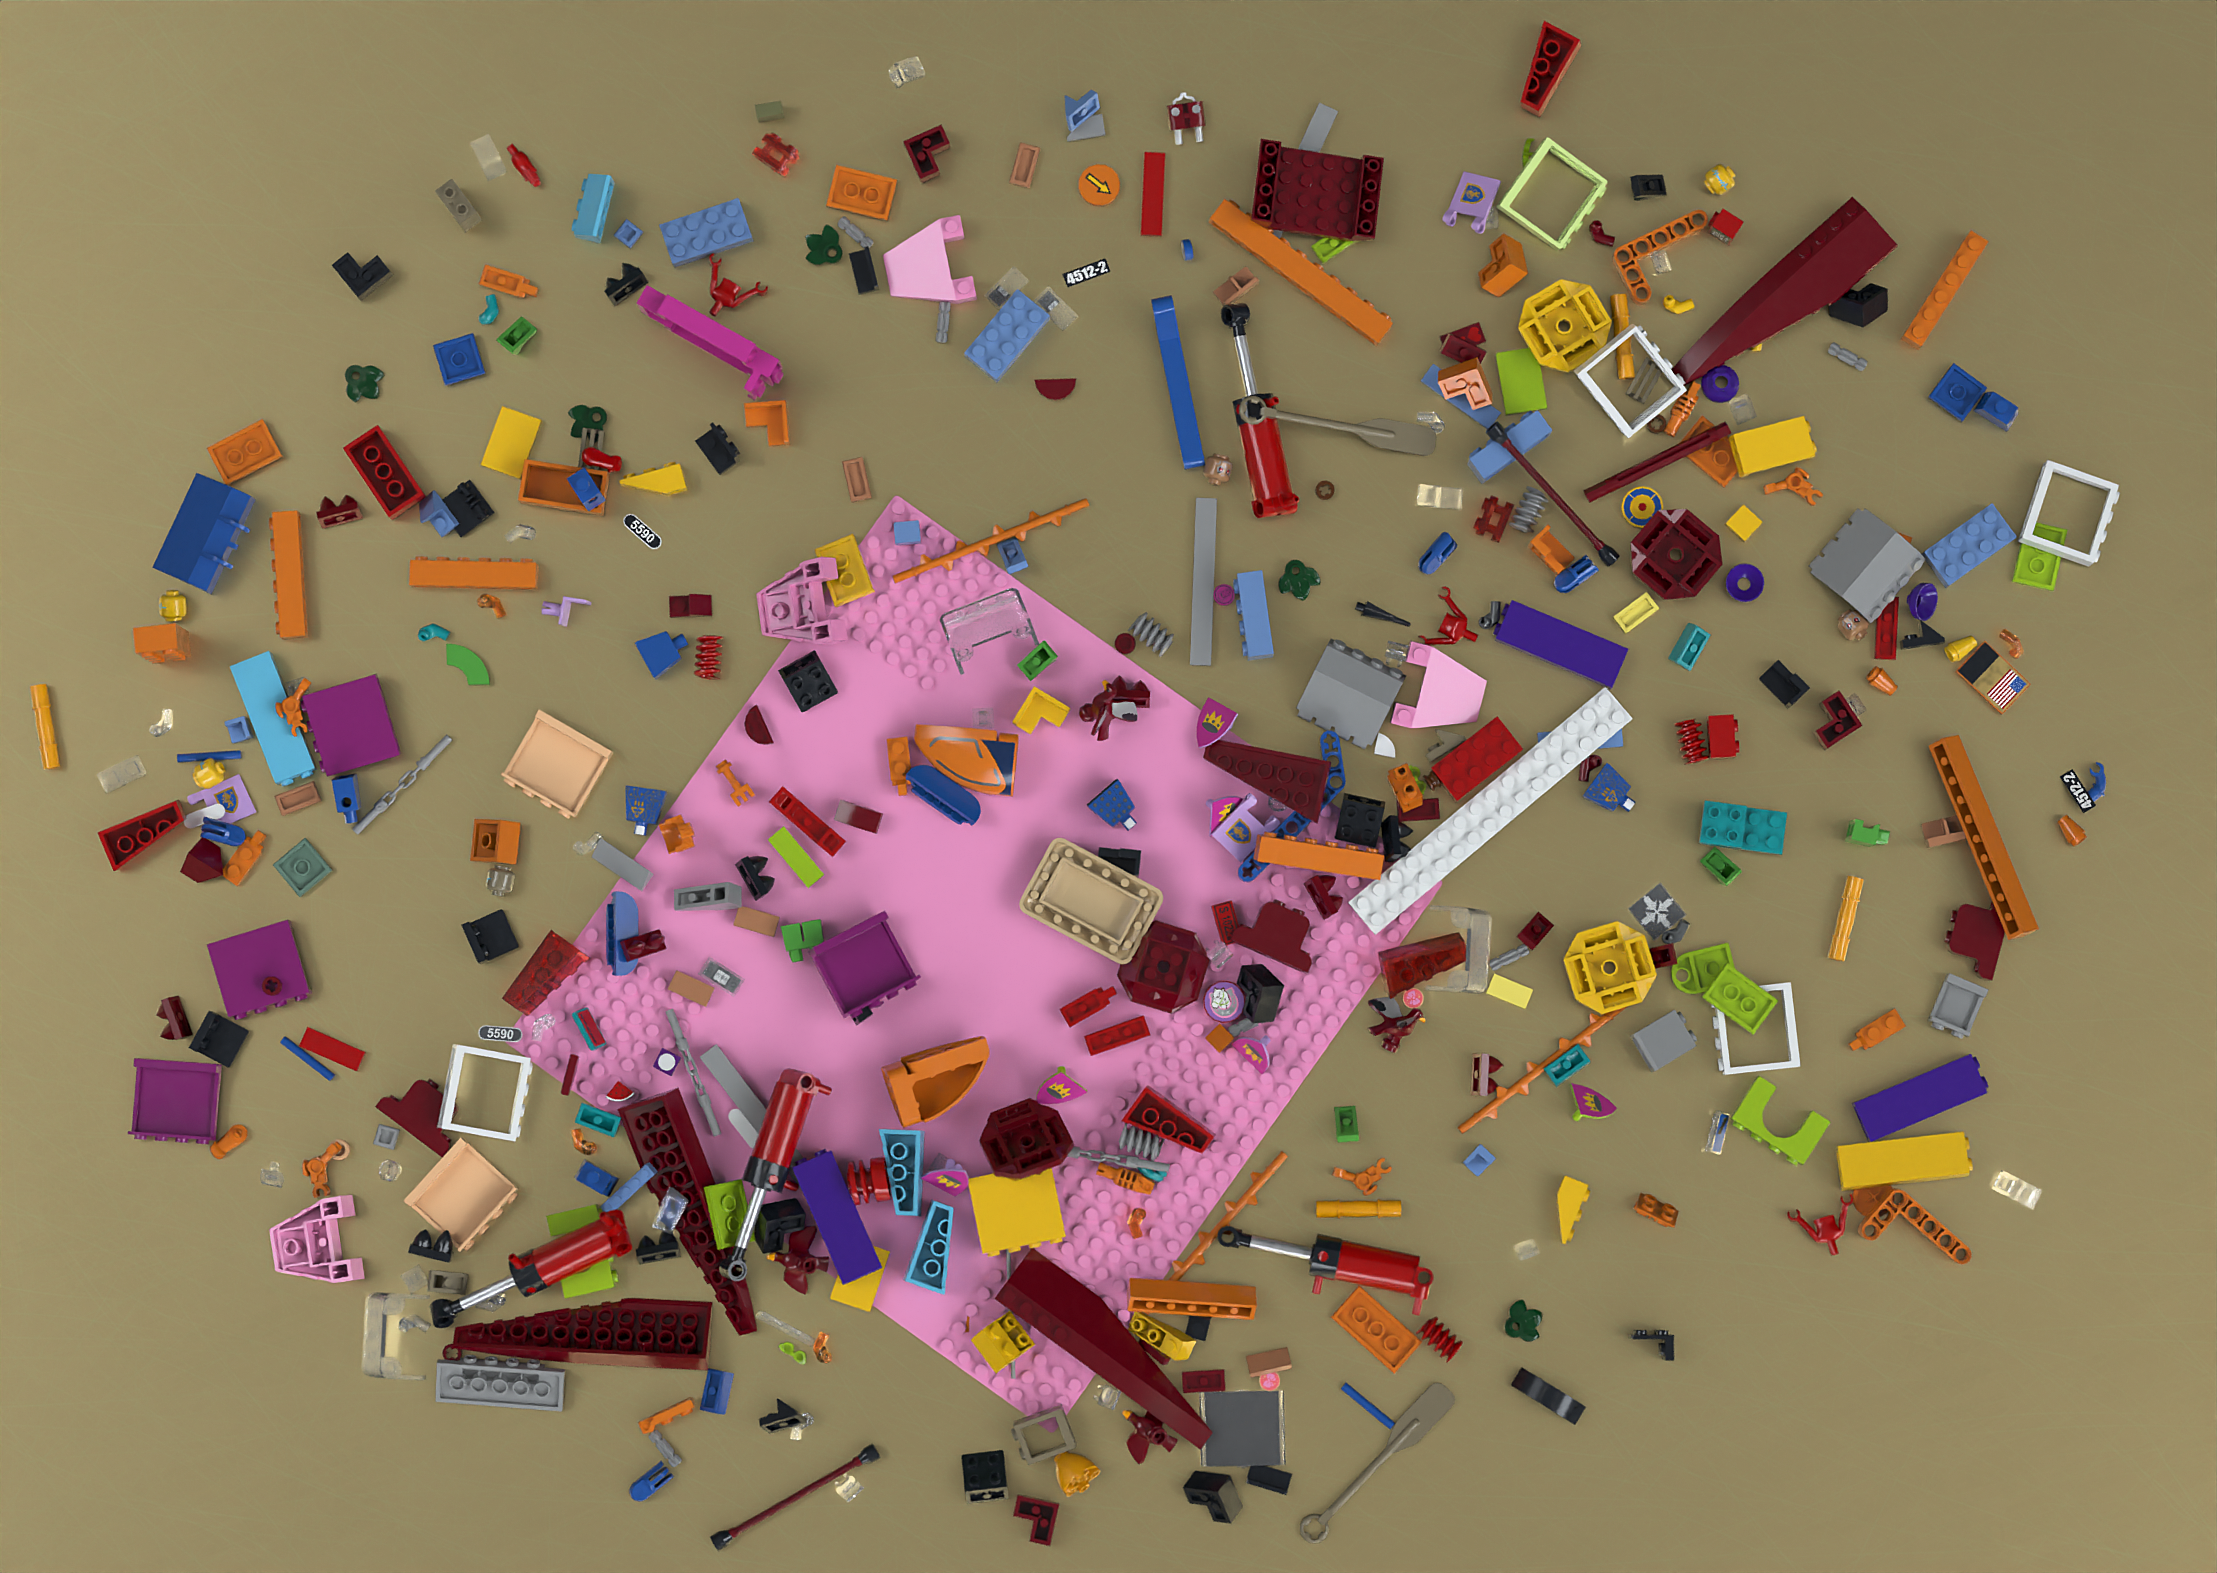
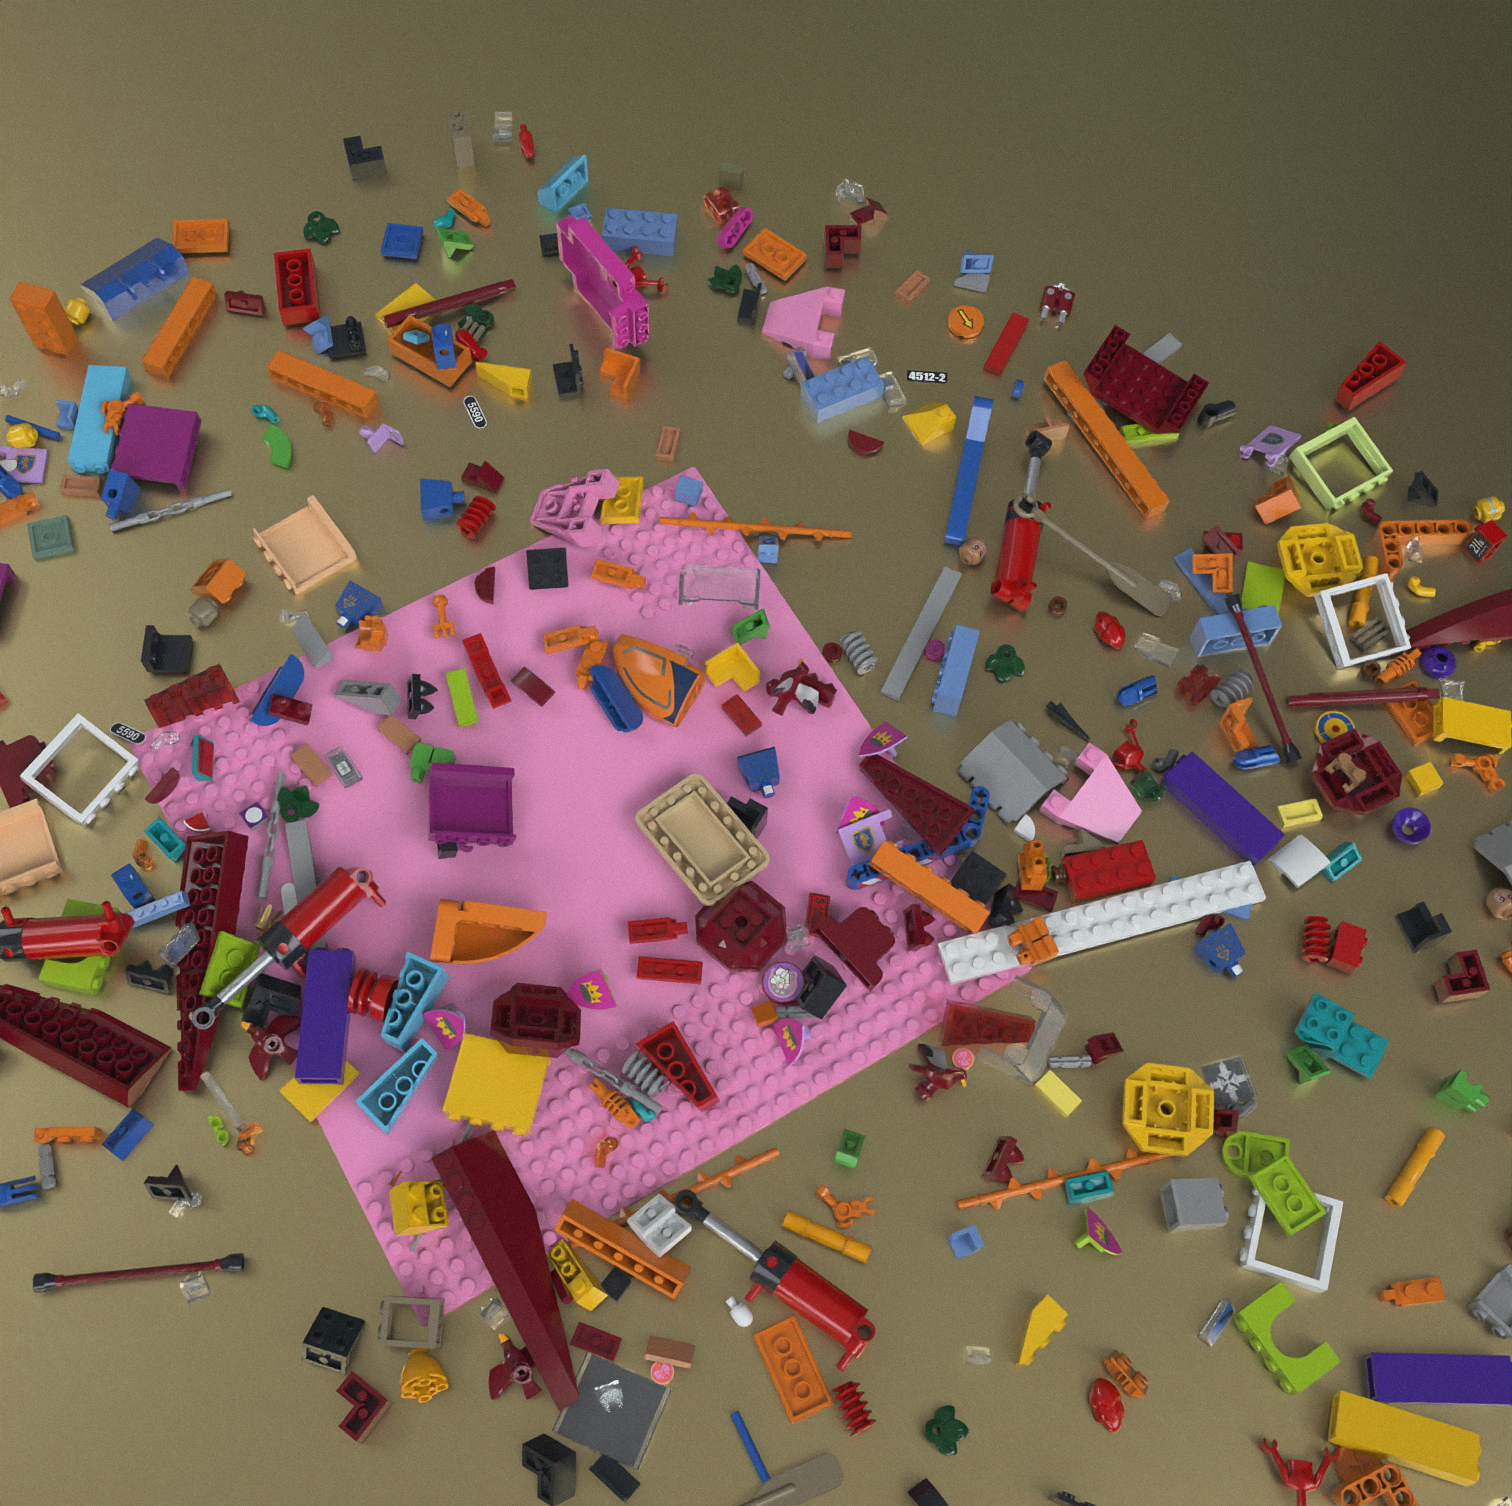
camera: 15 degrees right, 20 degrees down
none -> pearl gold piece [254,902,282,936]
none -> dark green plate [277,785,320,823]
none -> dark red piece [382,279,516,328]
none -> medium azure tile [403,330,430,344]
none -> orange hinge [543,624,599,655]
none -> orange hinge [590,559,646,589]
none -> clear tile [595,1380,624,1412]
none -> white slope [627,1194,691,1258]
none -> dark pink beam [718,207,753,248]
none -> clear red tile [721,694,762,737]
none -> white cylinder [726,1296,753,1327]
none -> slope [786,350,815,387]
none -> dark red slope [849,197,888,229]
none -> yellow slope [903,401,956,445]
none -> orange hips [1007,915,1059,966]
none -> red arm [1089,1378,1125,1433]
none -> red arm [1094,611,1126,649]
none -> clear green bracket [1130,769,1167,802]
none -> black piece [1197,400,1237,428]
none -> white slope [1268,834,1331,888]
none -> medium nougat piece [1325,753,1367,793]

